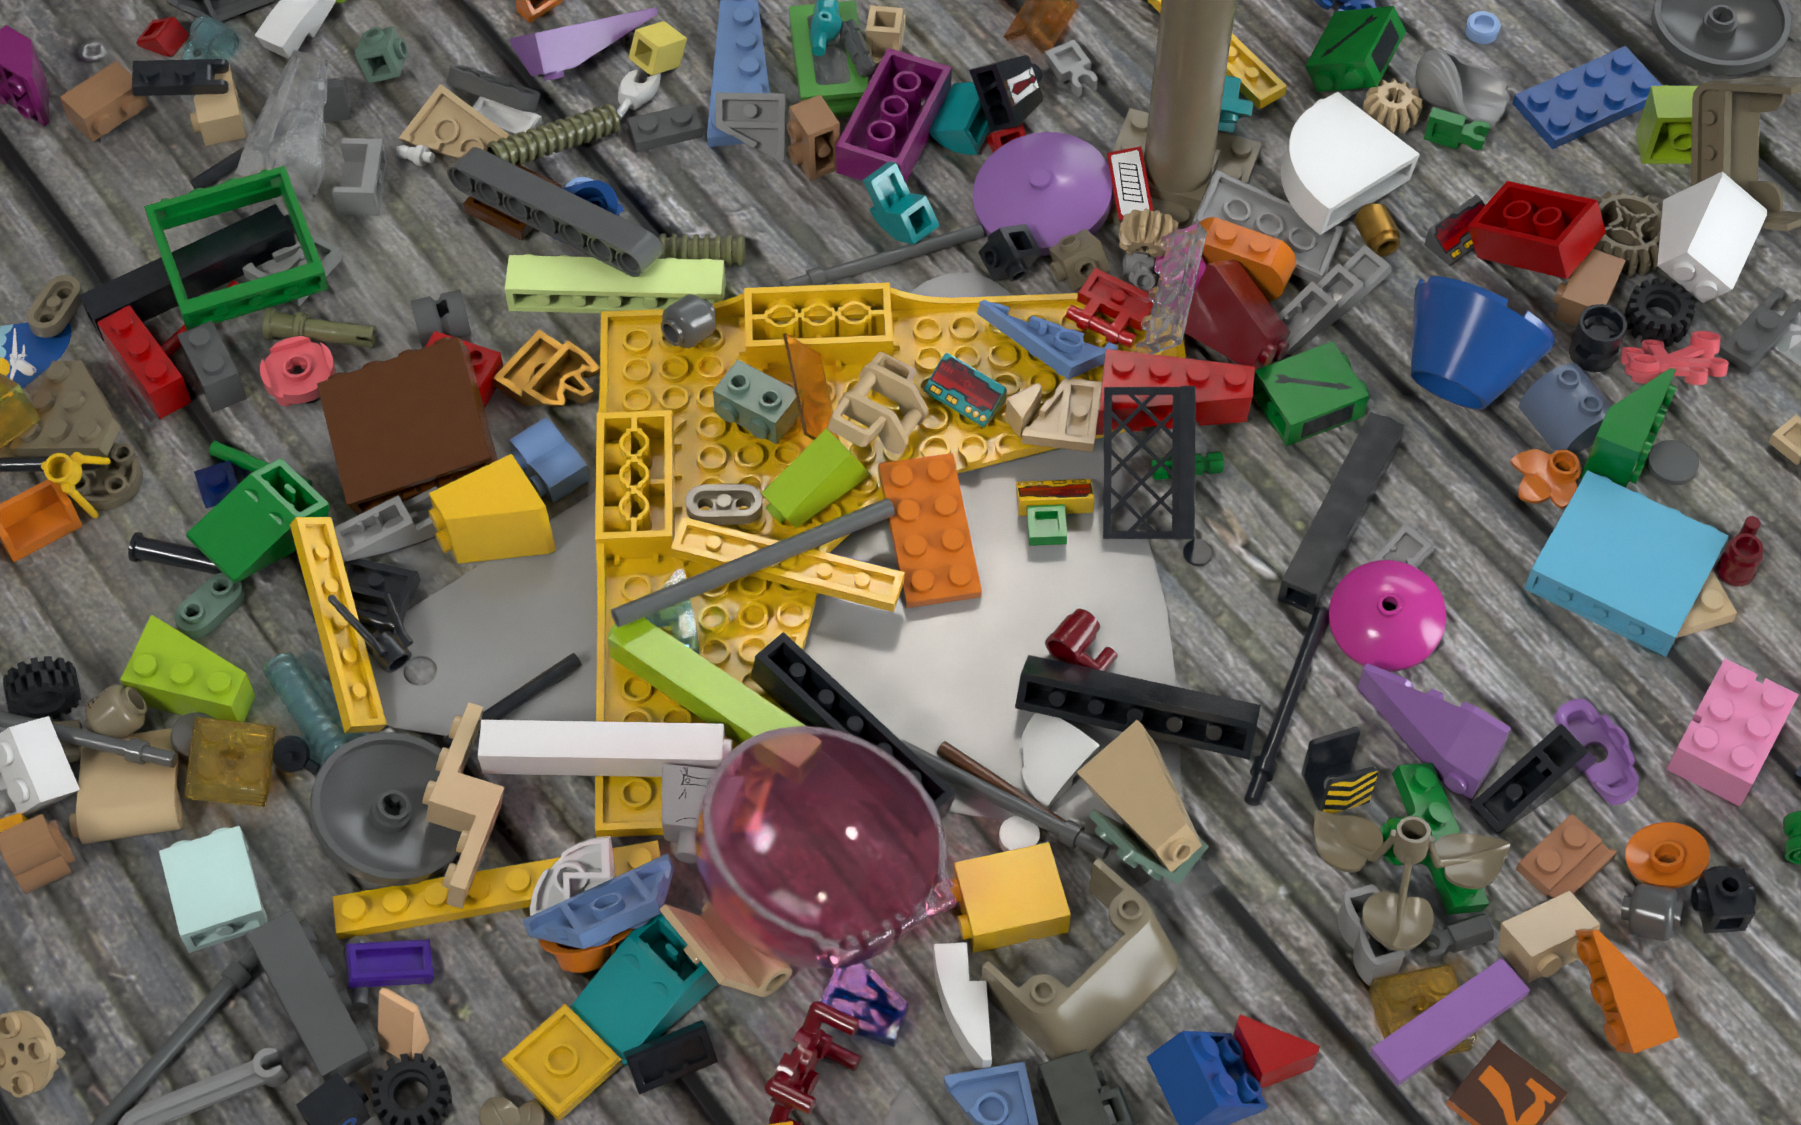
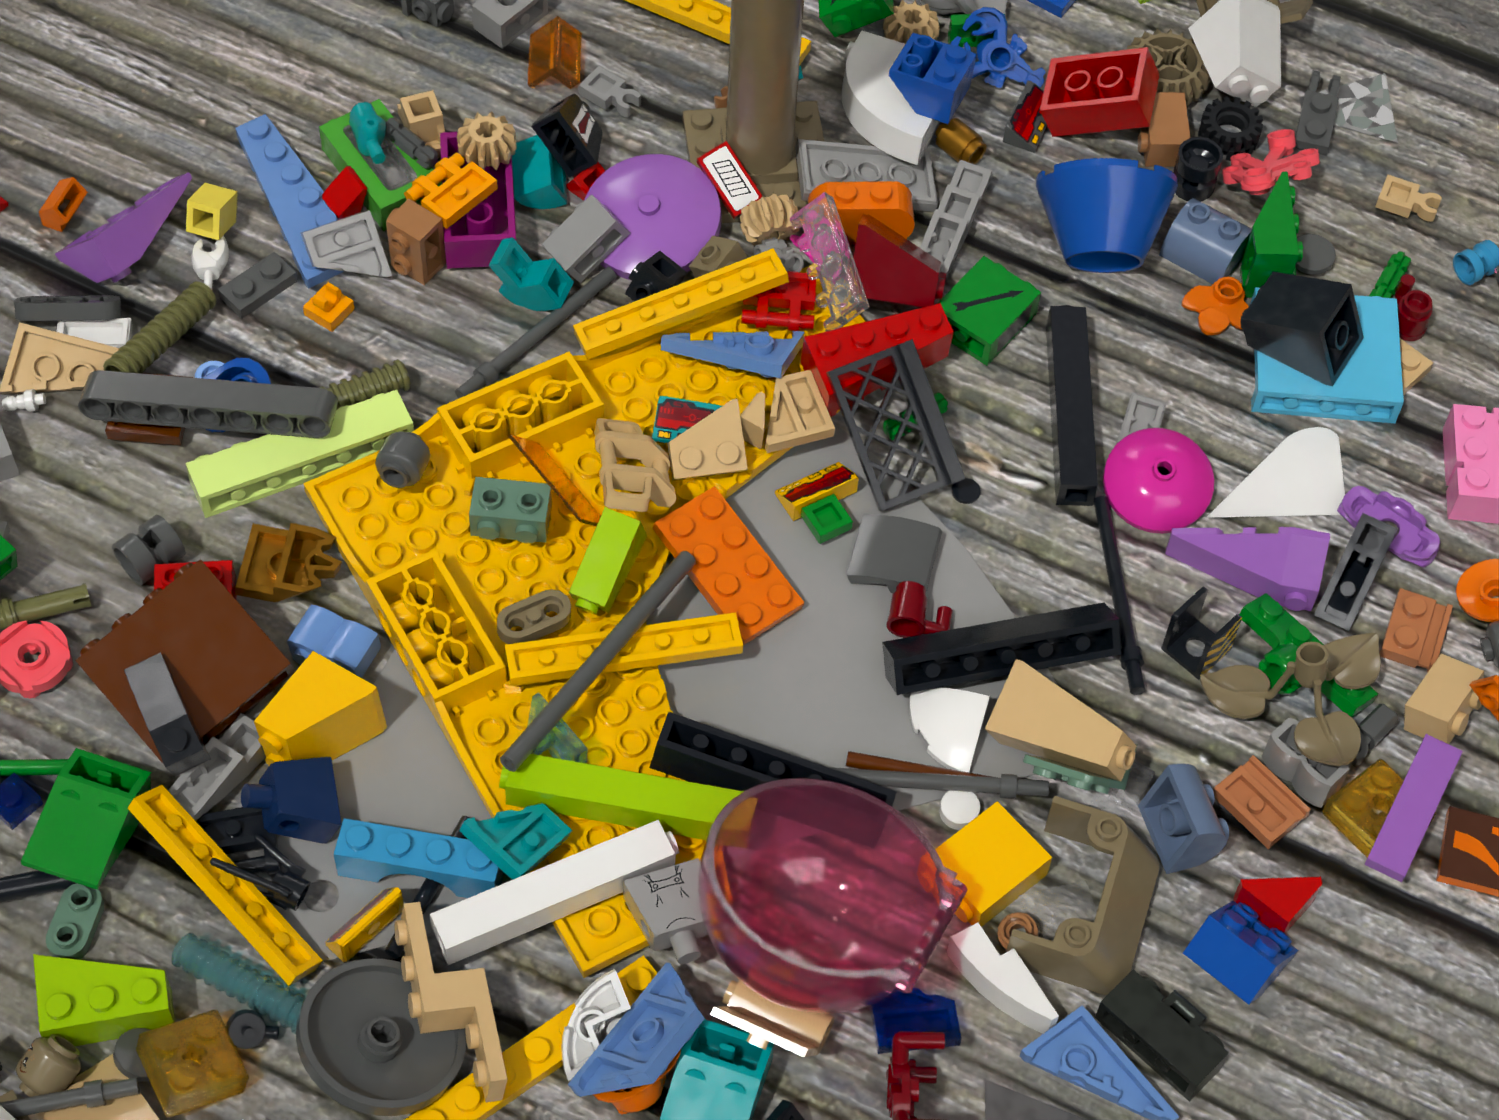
camera: 30 degrees left, 0 degrees up
none -> slope [124,652,211,777]
none -> dark blue torso [241,757,342,844]
none -> light orange tile [303,282,355,332]
none -> red slope [322,166,368,219]
none -> yellow slope [325,887,404,963]
none -> dark azure arch [333,818,504,898]
none -> light orange plate [404,152,498,229]
none -> tan gear [457,111,517,171]
none -> teal wing [459,803,572,880]
none -> light grey brick [542,194,630,283]
none -> yellow plate [573,248,789,360]
none -> tan wing [667,399,748,481]
none -> dark grey slope [847,514,942,593]
none -> blue slope [889,33,977,124]
none -> blue animal [950,7,1046,88]
none -> medium nougat plate [997,912,1039,950]
none -> sand blue brick [1138,763,1229,874]
none -> white sticker [1206,427,1345,518]
none -> nougat plate [1213,755,1311,849]
none -> black slope [1240,271,1364,386]
none -> green axle [1369,251,1411,298]

